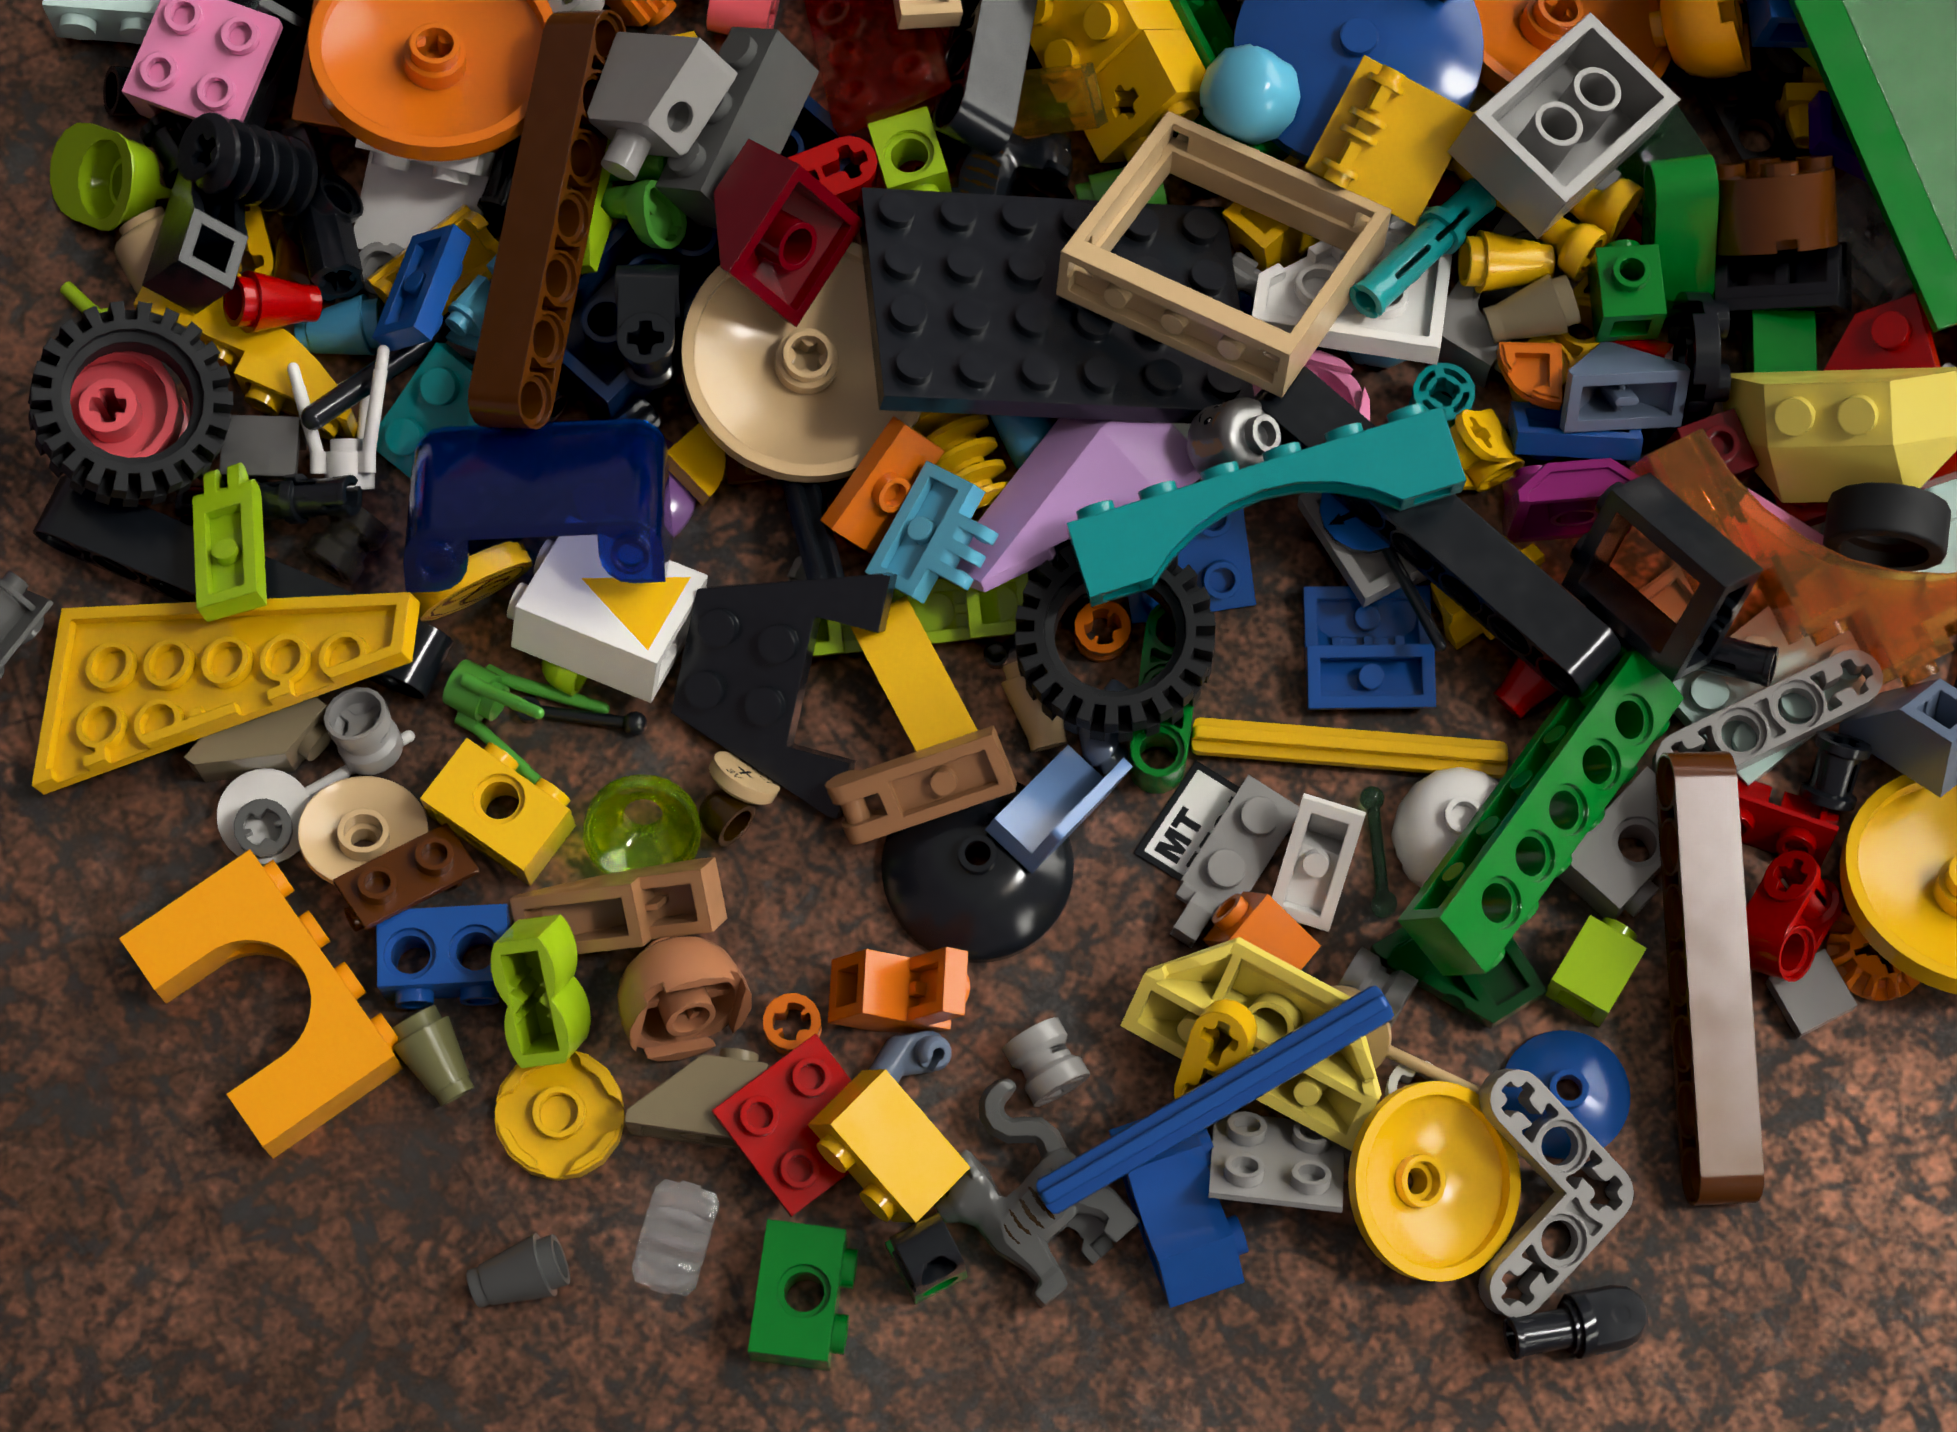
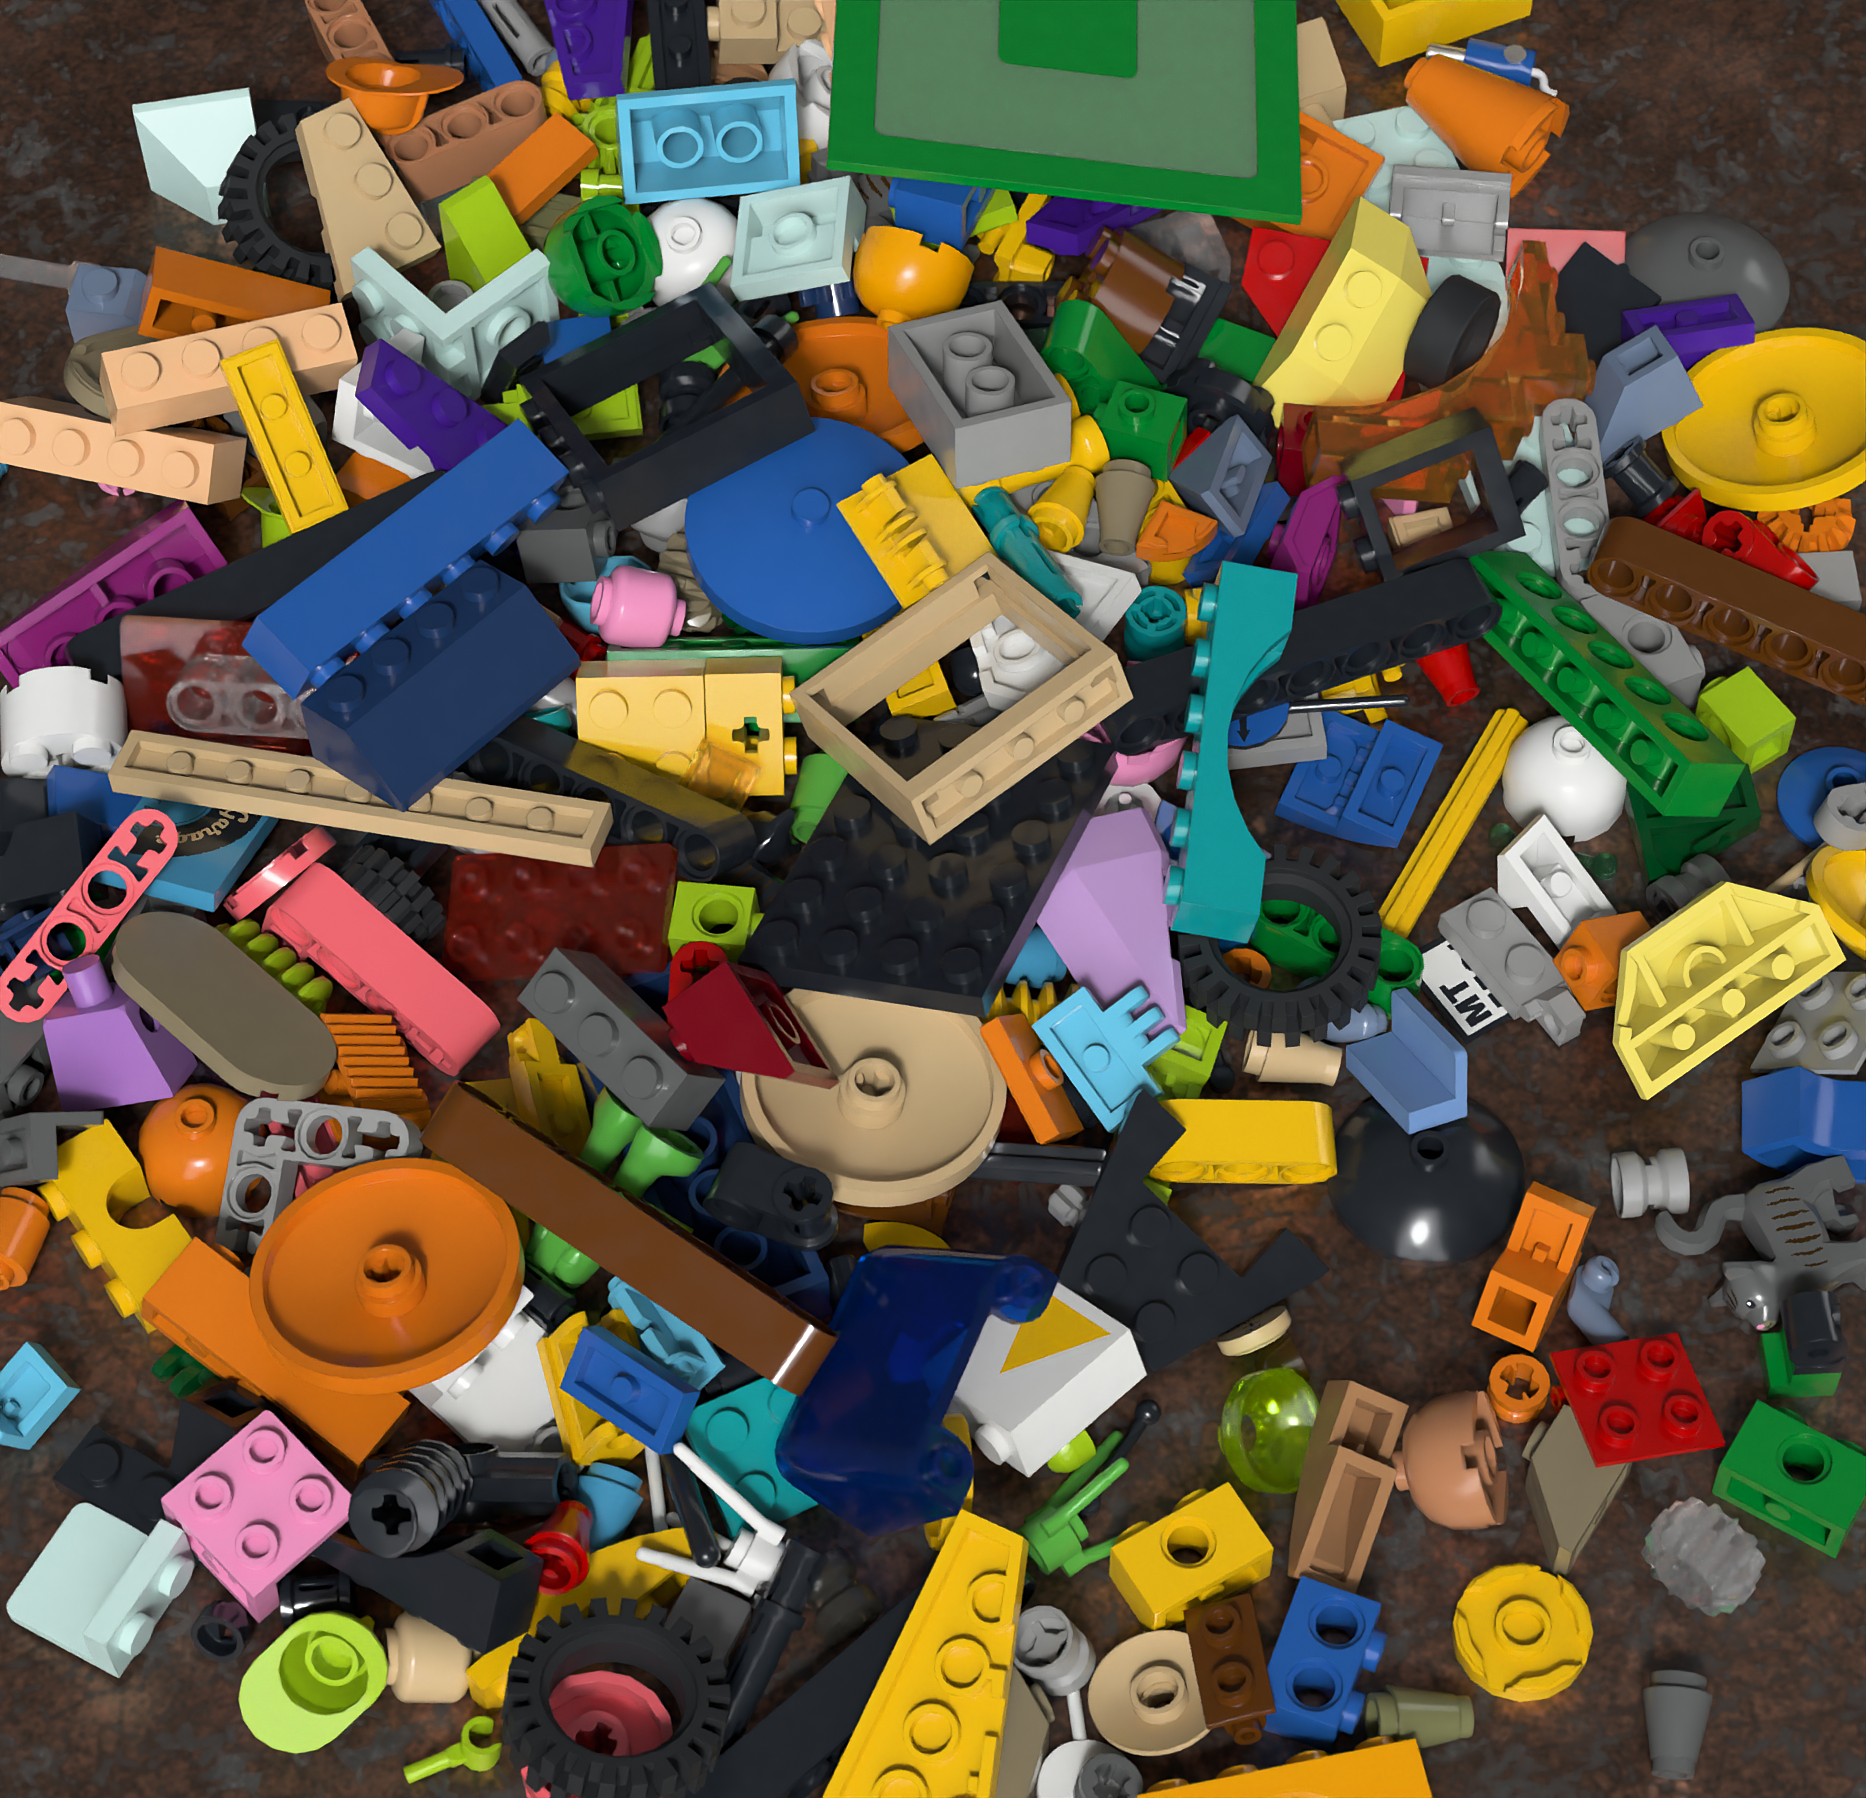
camera: 65 degrees left, 15 degrees down
lime hinge [192,462,267,622] -> none
lime brick [491,914,591,1068] -> none
light grey torso [587,32,738,181] -> none
yellow brick [808,1069,971,1223] -> none
medium nougat plate [825,725,1017,845] -> none
blue axle [1036,985,1394,1214] -> none
yellow beam [1174,999,1258,1099] -> none
flat silver head [1187,397,1282,474] -> none
medium azure hair [1200,44,1301,145] -> none

